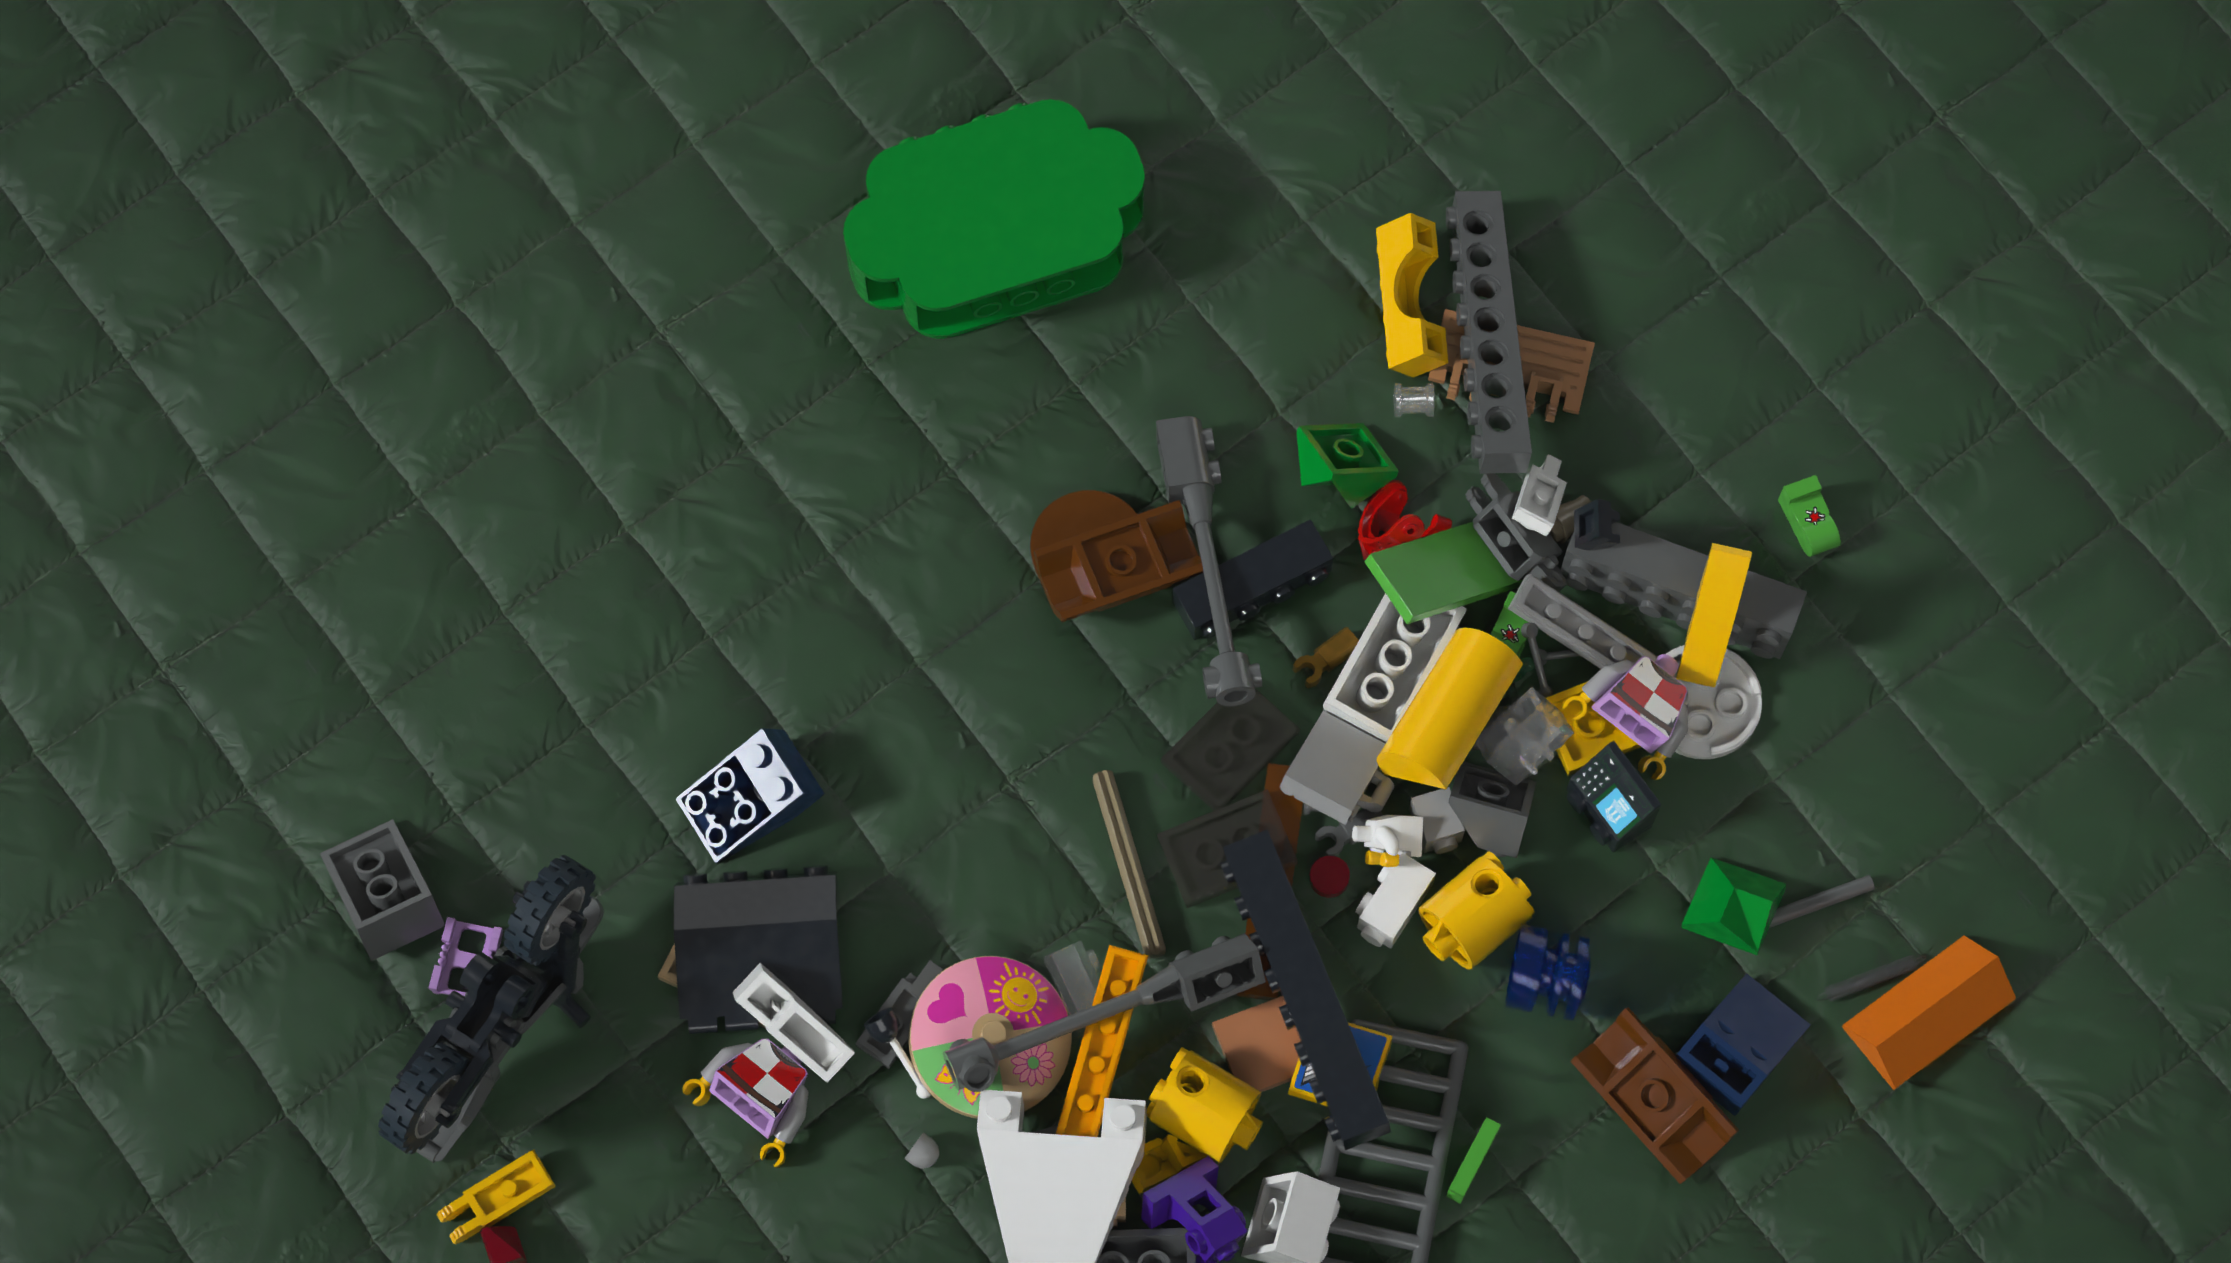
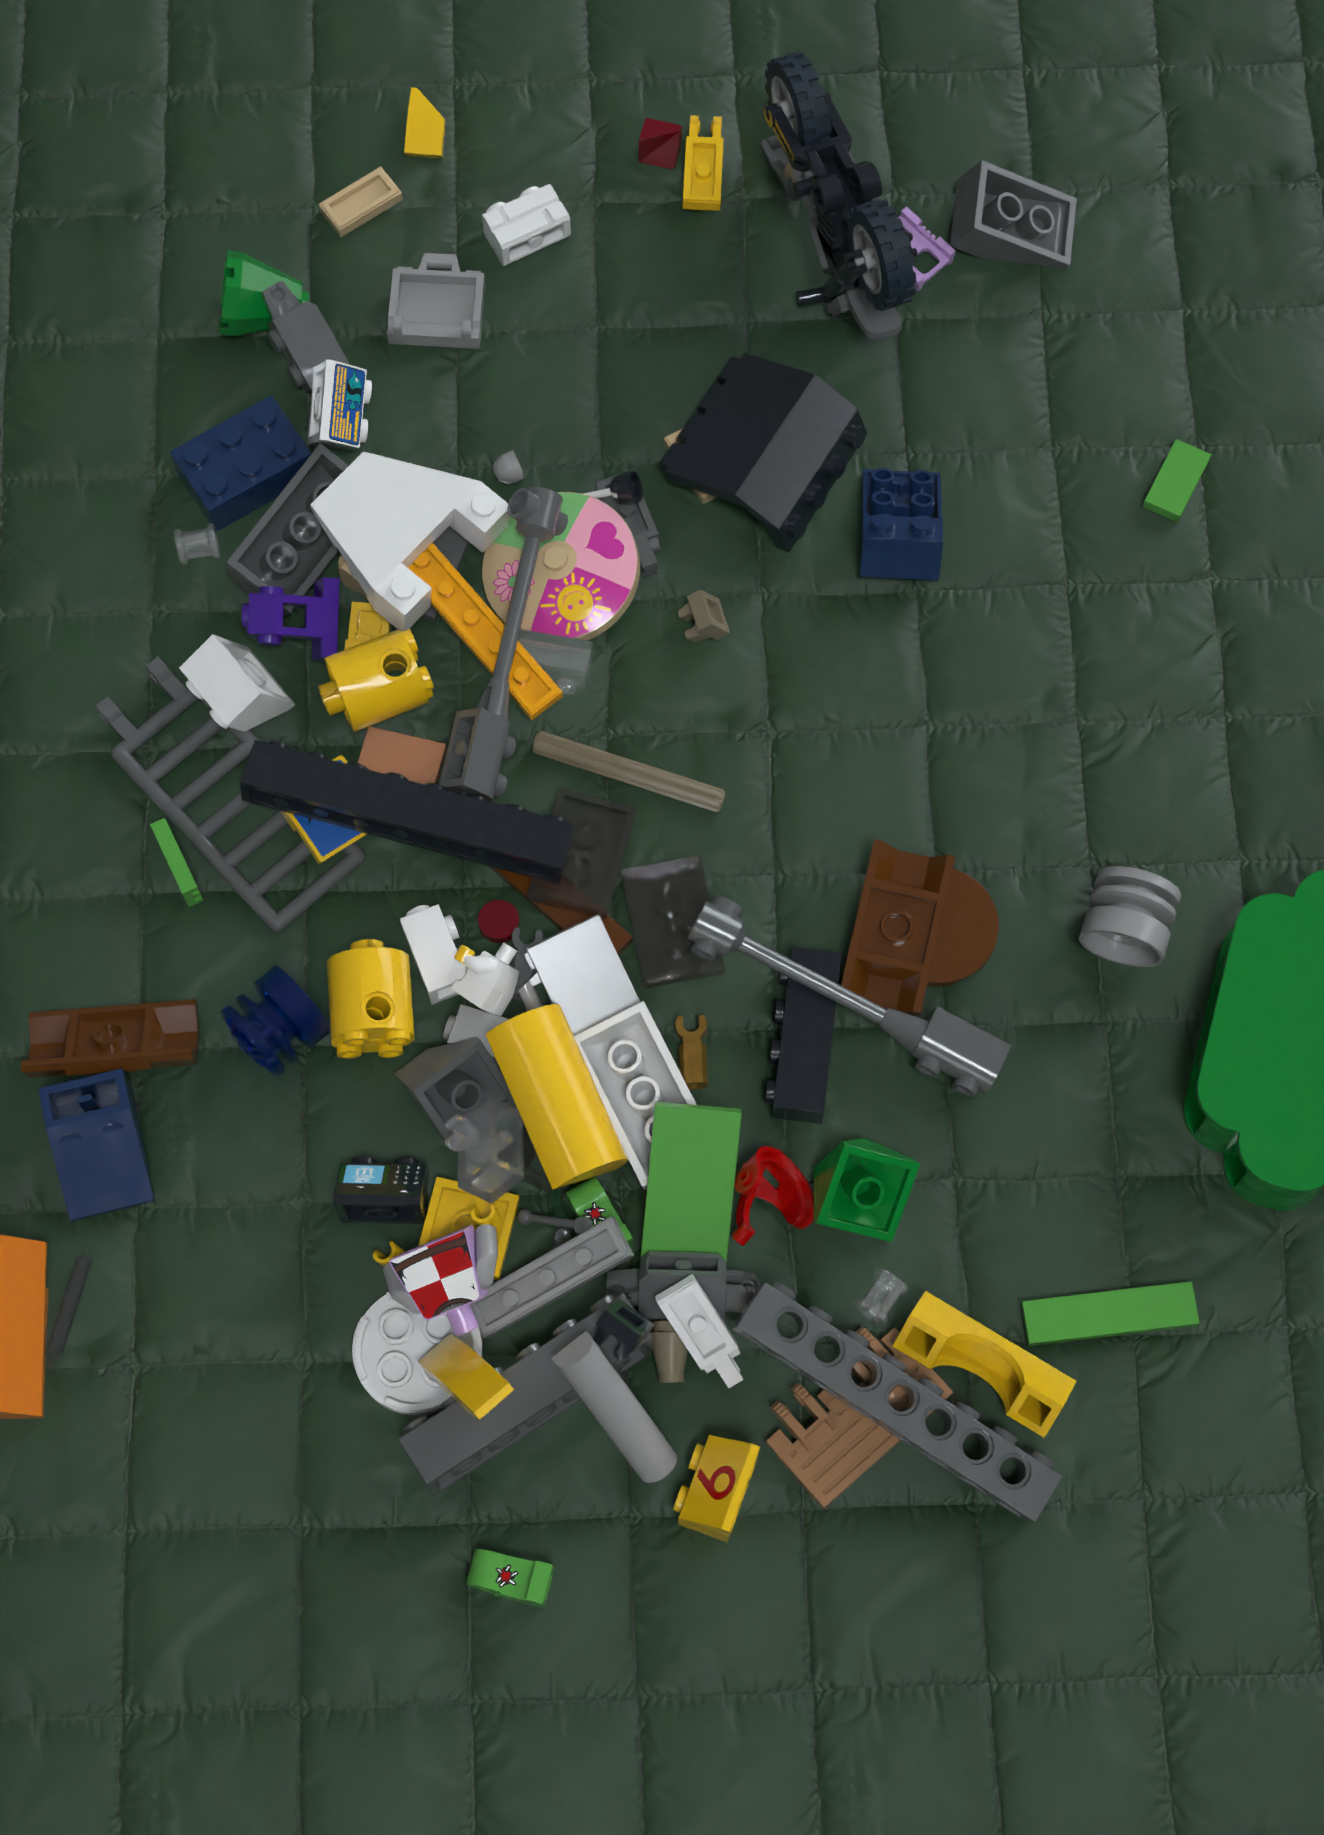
camera: 125 degrees right, 0 degrees up
torso [683,1039,809,1168] -> none
white slope [733,963,855,1083] -> none
green slope [1681,857,1786,955] -> none
dark grey bar [1769,875,1875,928] -> none
none -> light grey brick [551,1331,677,1483]
none -> yellow slope [673,1435,760,1543]
none -> dark tan tile [678,589,730,642]
none -> bright green tile [1021,1281,1200,1346]
none -> light grey wheel [1078,866,1182,967]
none -> bright green tile [1142,439,1212,523]

